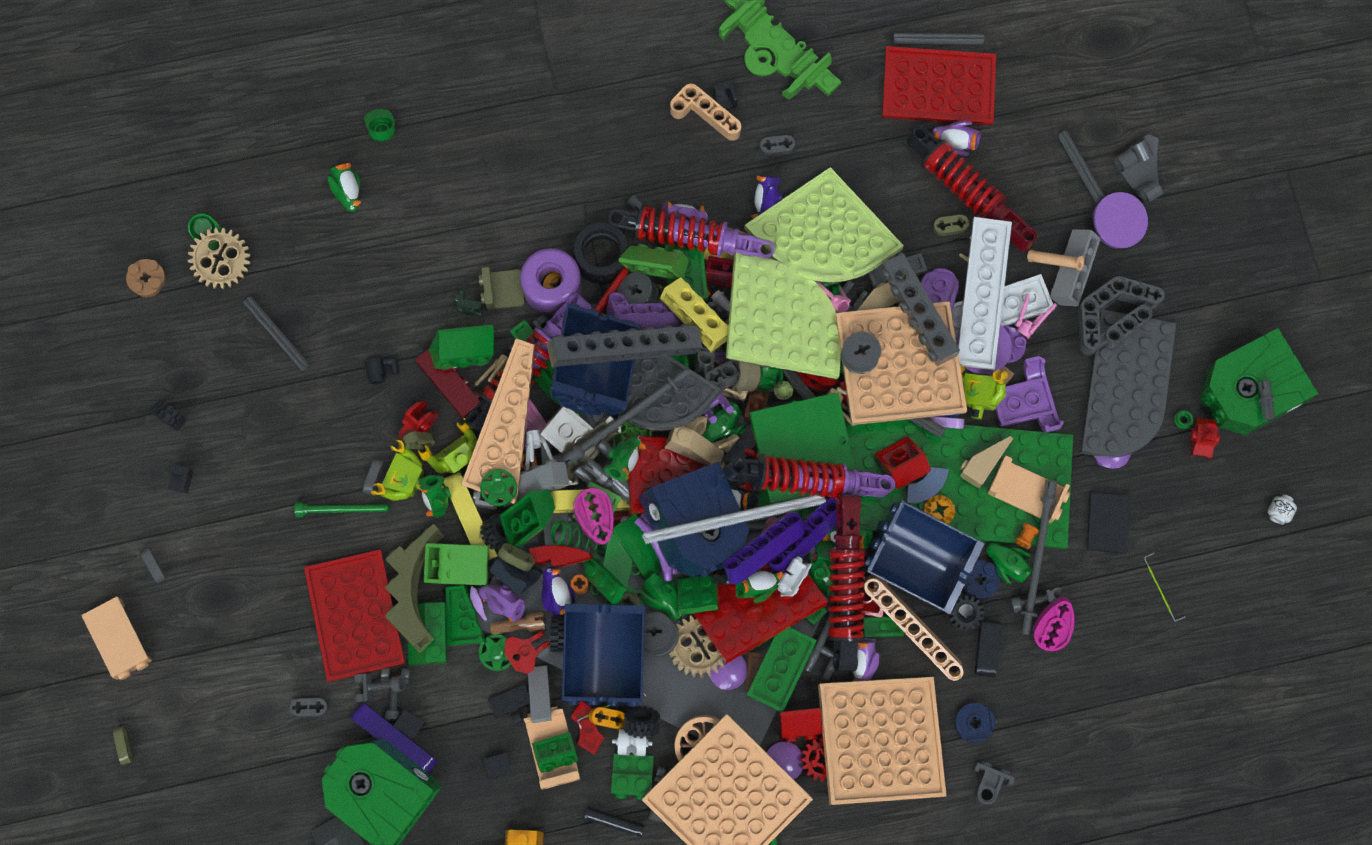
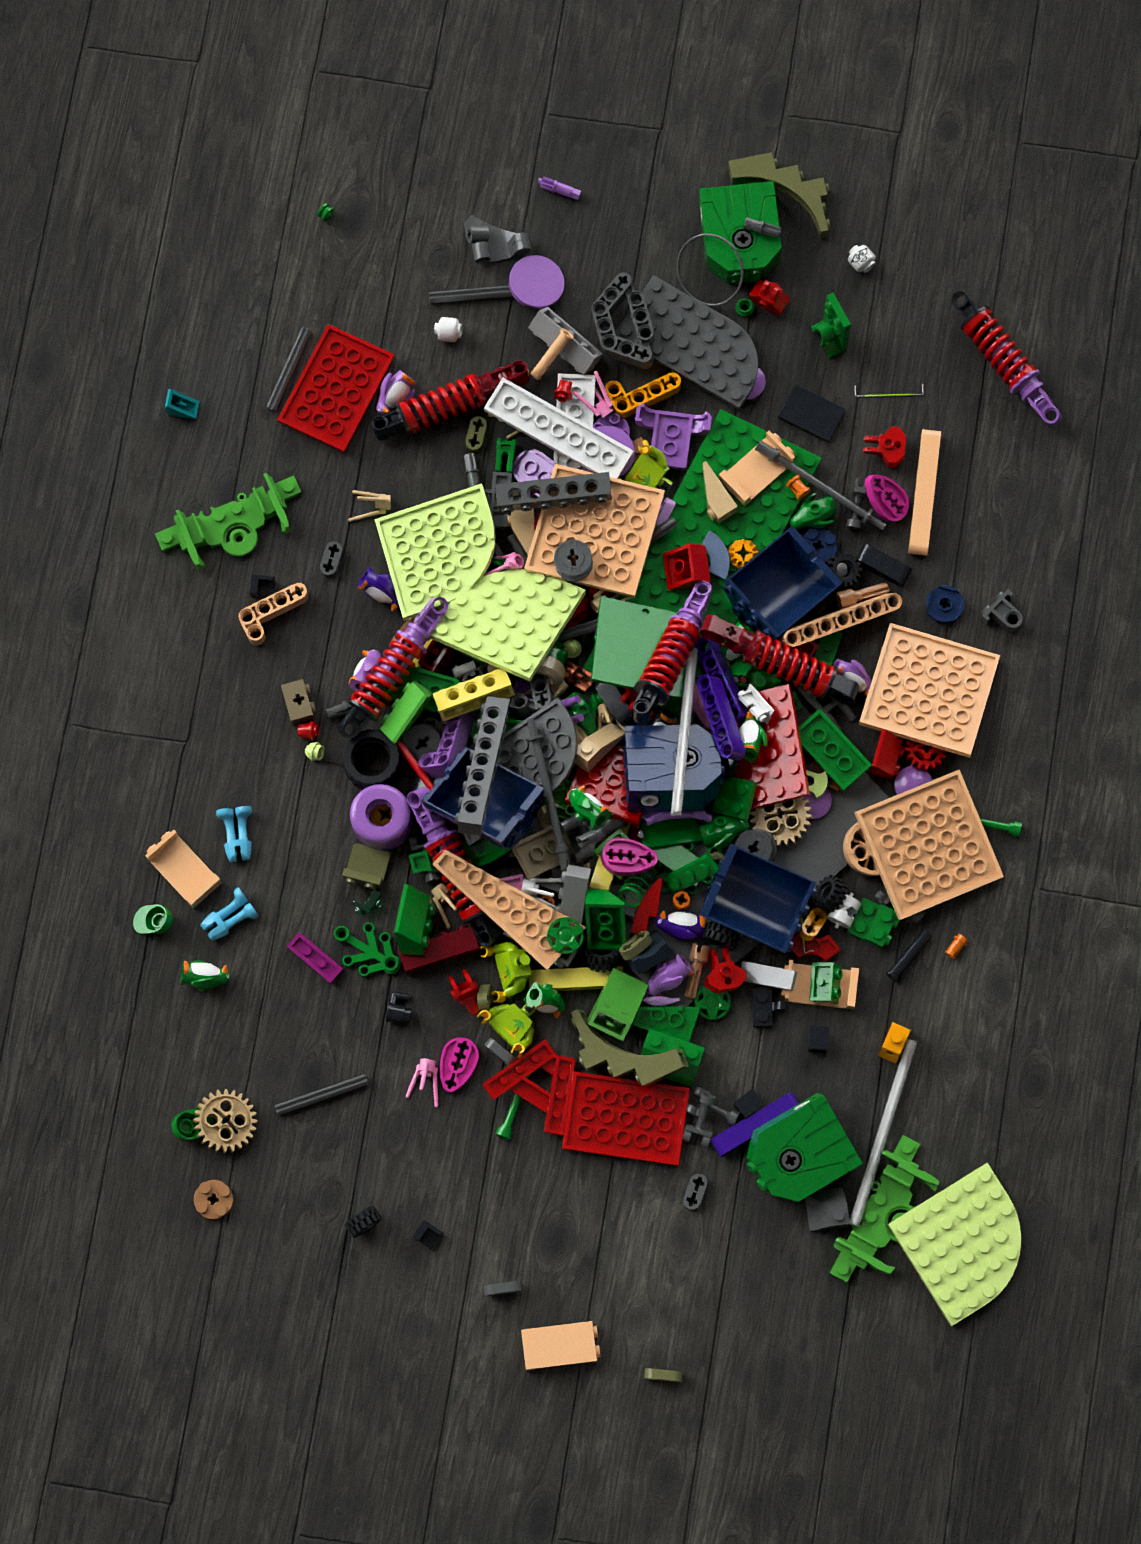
camera: 60 degrees left, 0 degrees up
none -> light nougat panel [145,830,222,908]
none -> medium azure piece [200,887,259,941]
none -> medium azure piece [216,806,252,862]
none -> dark tan brick [281,679,316,725]
none -> magenta plate [287,932,343,984]
none -> red hose [297,721,320,740]
none -> yellowish green plate [305,742,325,761]
none -> green bush [317,203,335,222]
none -> green plant [334,922,401,977]
none -> tan plant [348,490,391,522]
none -> bright pink plant [406,1059,438,1108]
none -> white head [434,317,462,343]
none -> dark pink piece [440,1037,479,1093]
none -> dark grey axle [464,453,480,488]
none -> red plate [482,1039,575,1136]
none -> green piece [495,438,517,474]
none -> medium lavender piece [537,176,582,200]
none -> red hose [554,379,573,402]
none -> light orange beam [605,373,681,418]
none -> dark grey piece [677,233,744,306]
none -> olive arch [728,152,831,238]
none -> yellowish green piece [806,770,828,799]
none -> green plate [811,293,851,358]
none -> medium nougat piece [835,582,889,610]
none -> red hinge [863,426,906,468]
none -> light nougat beam [908,429,941,556]
none -> piece [951,291,1062,426]

